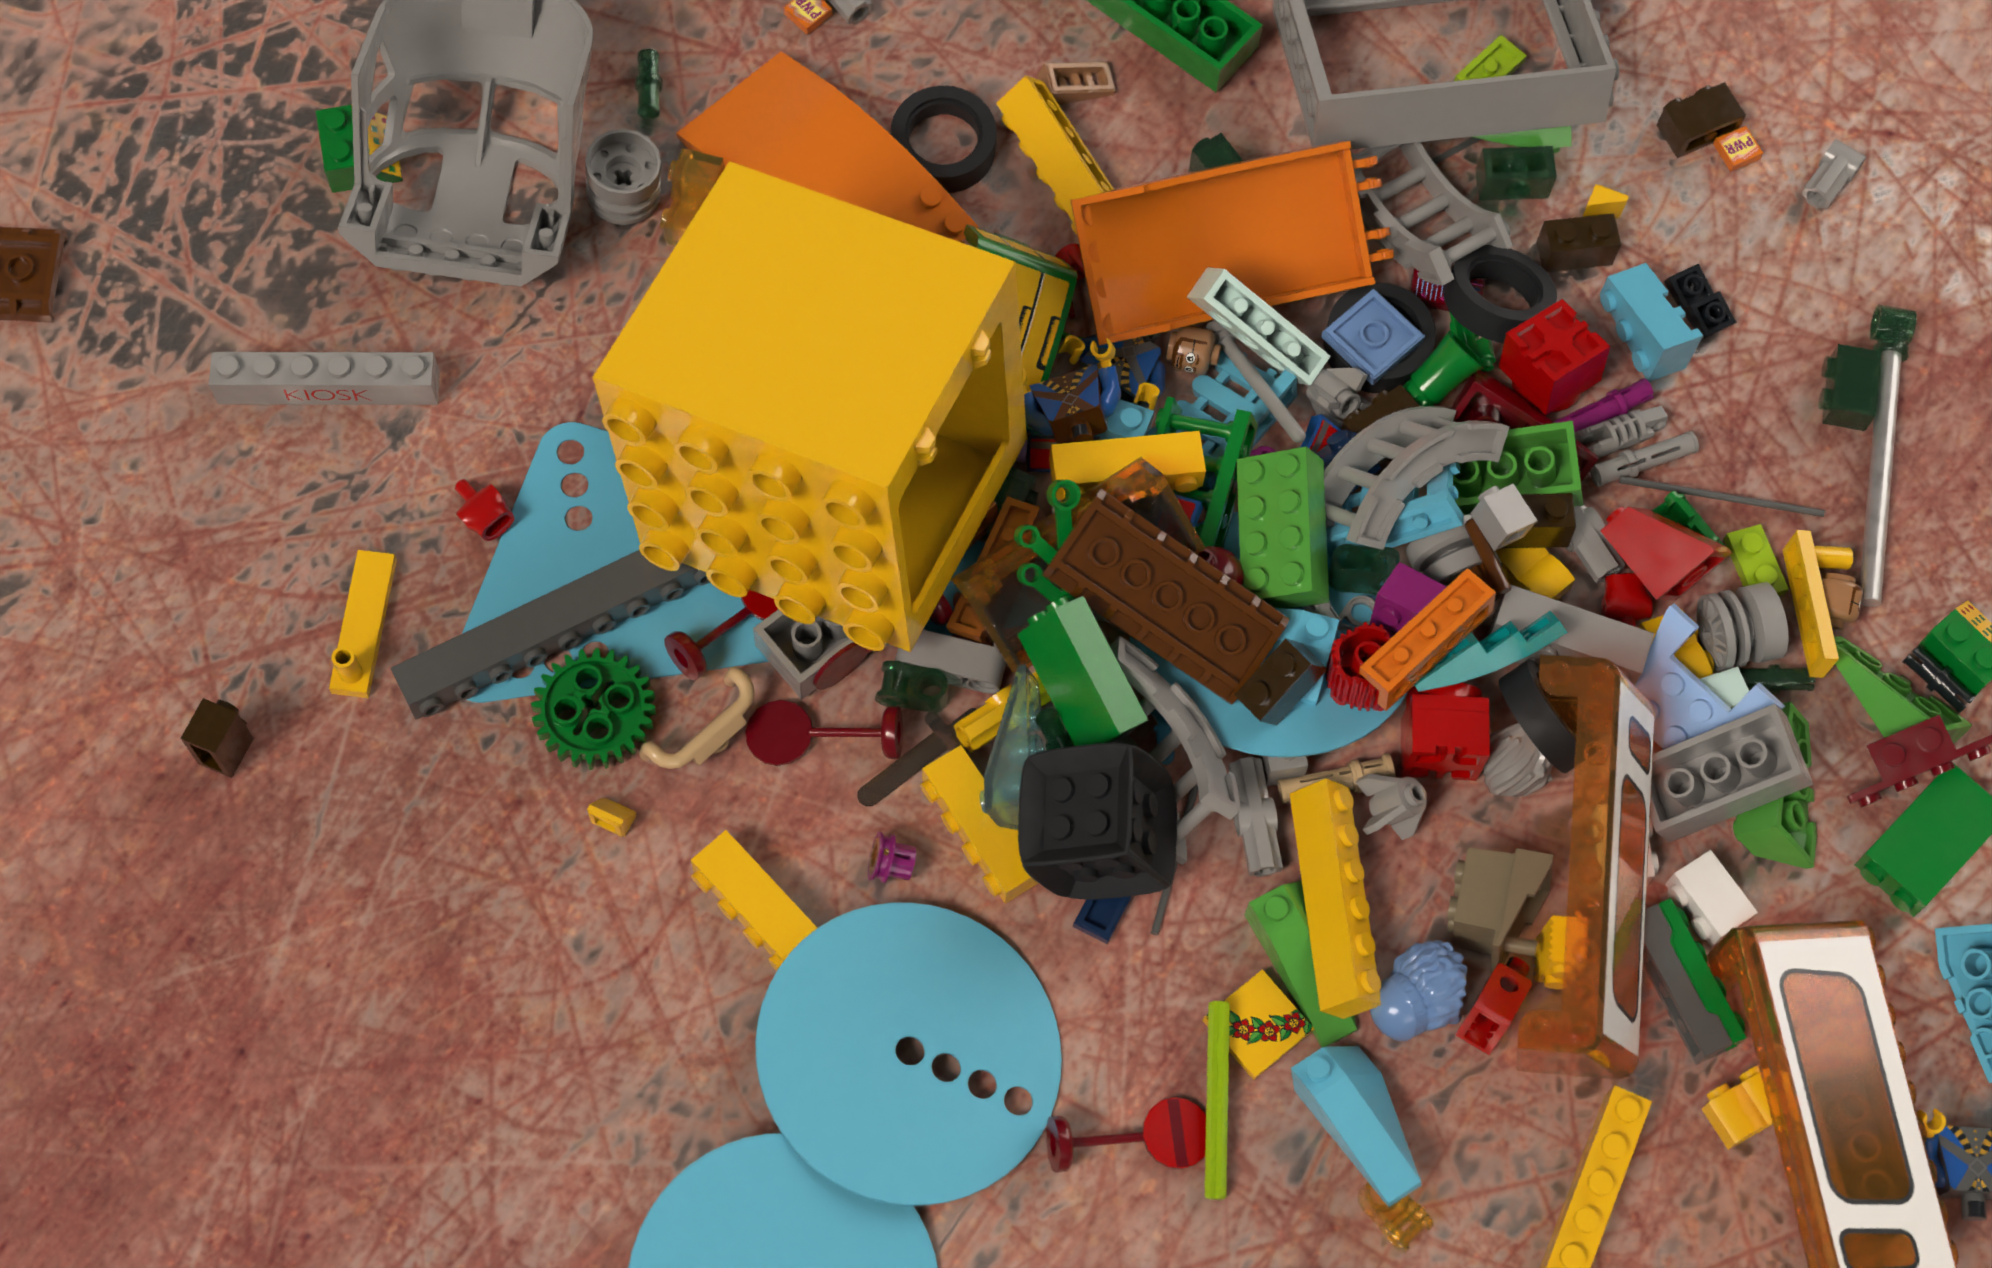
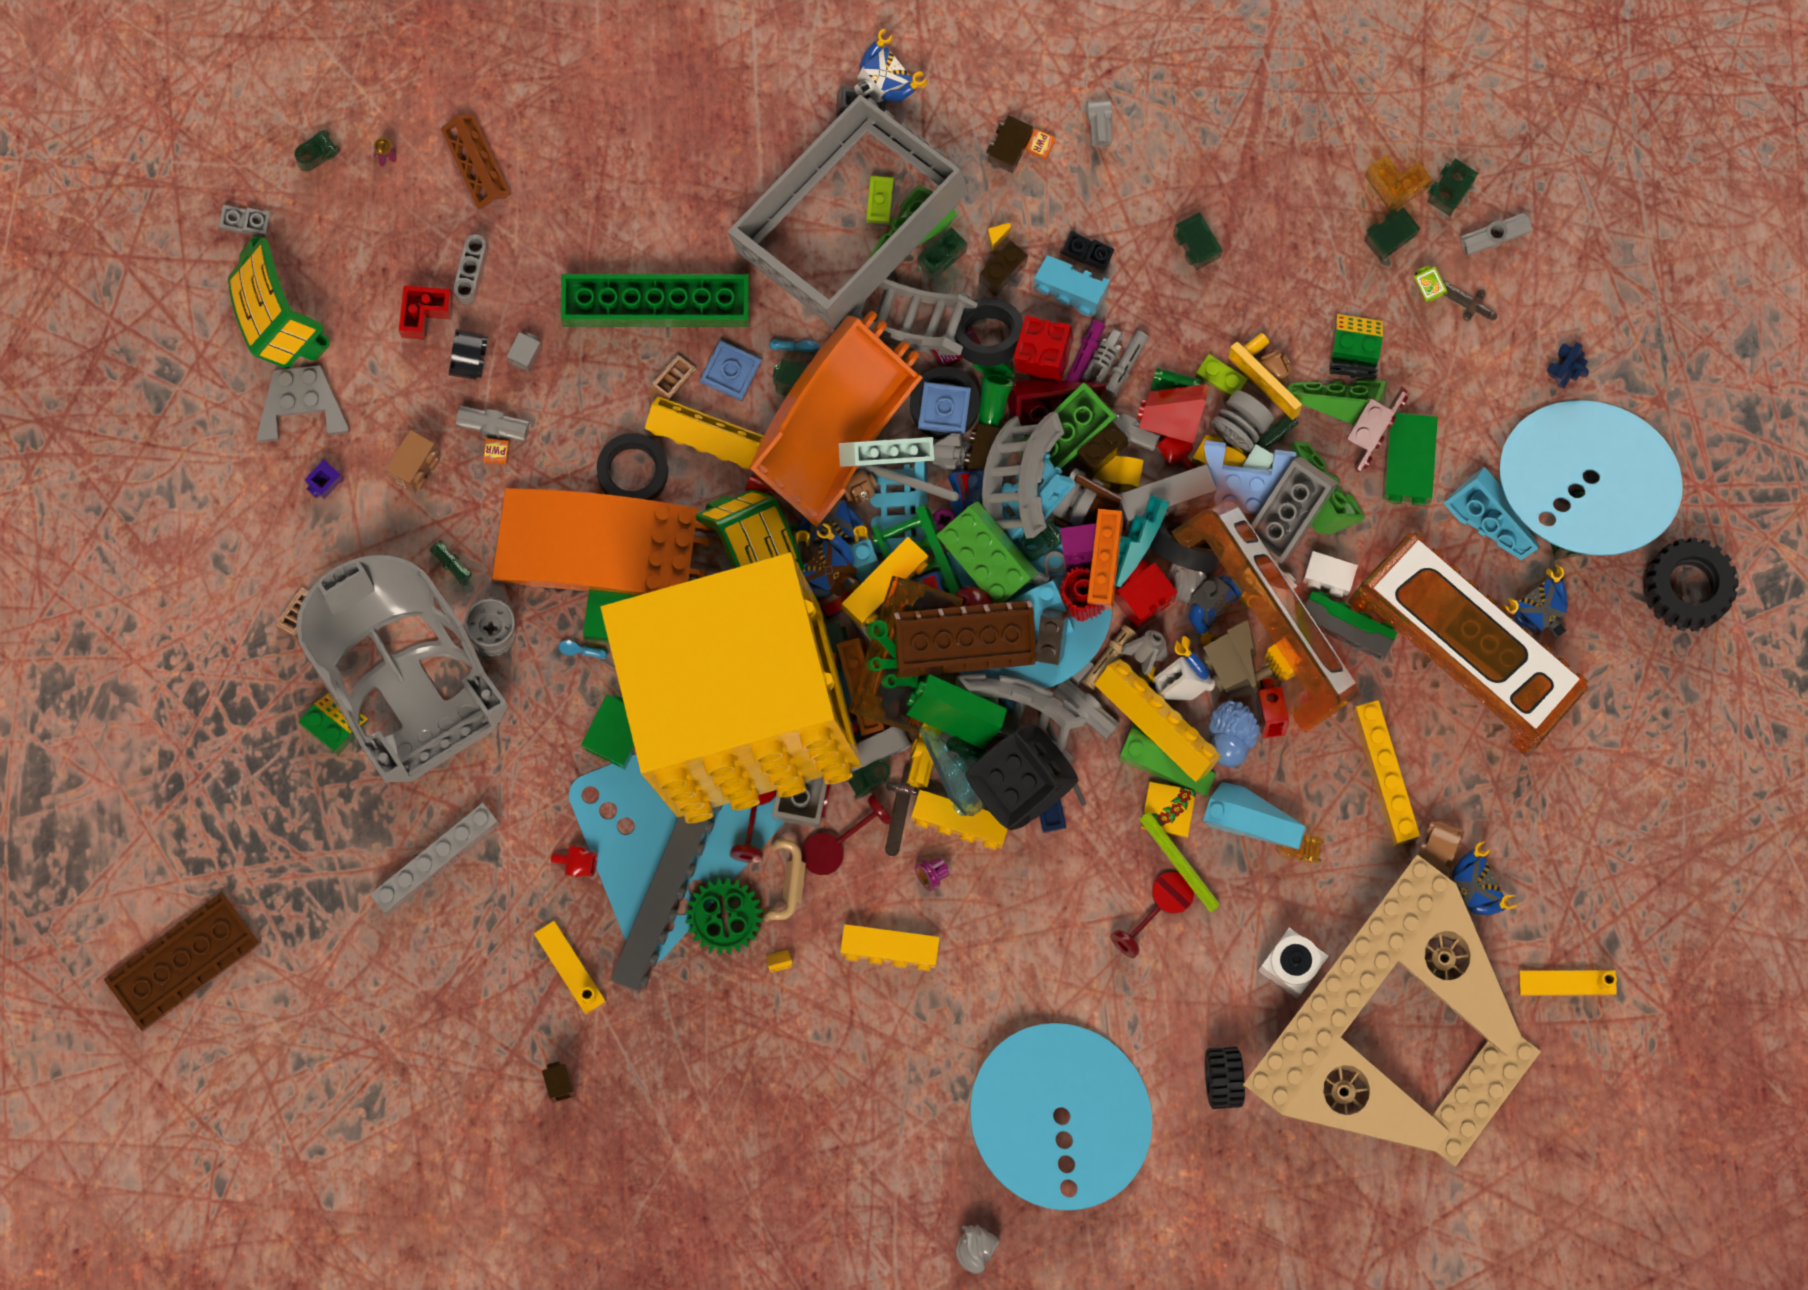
camera: 40 degrees left, 10 degrees up
clear yellow brick [660,148,725,246] -> none
medium azure piece [755,903,1062,1206] -> none
light grey brick [1470,483,1537,551] -> none
dark grey axle [1619,476,1825,517] -> none
yellow brick [1701,1065,1800,1150] -> none
flat silver piece [1860,304,1917,607] -> none
none -> medium blue tile [700,340,762,402]
none -> dark azure piece [769,339,819,352]
none -> white torso [1140,636,1215,700]
none -> torso [1188,574,1259,646]

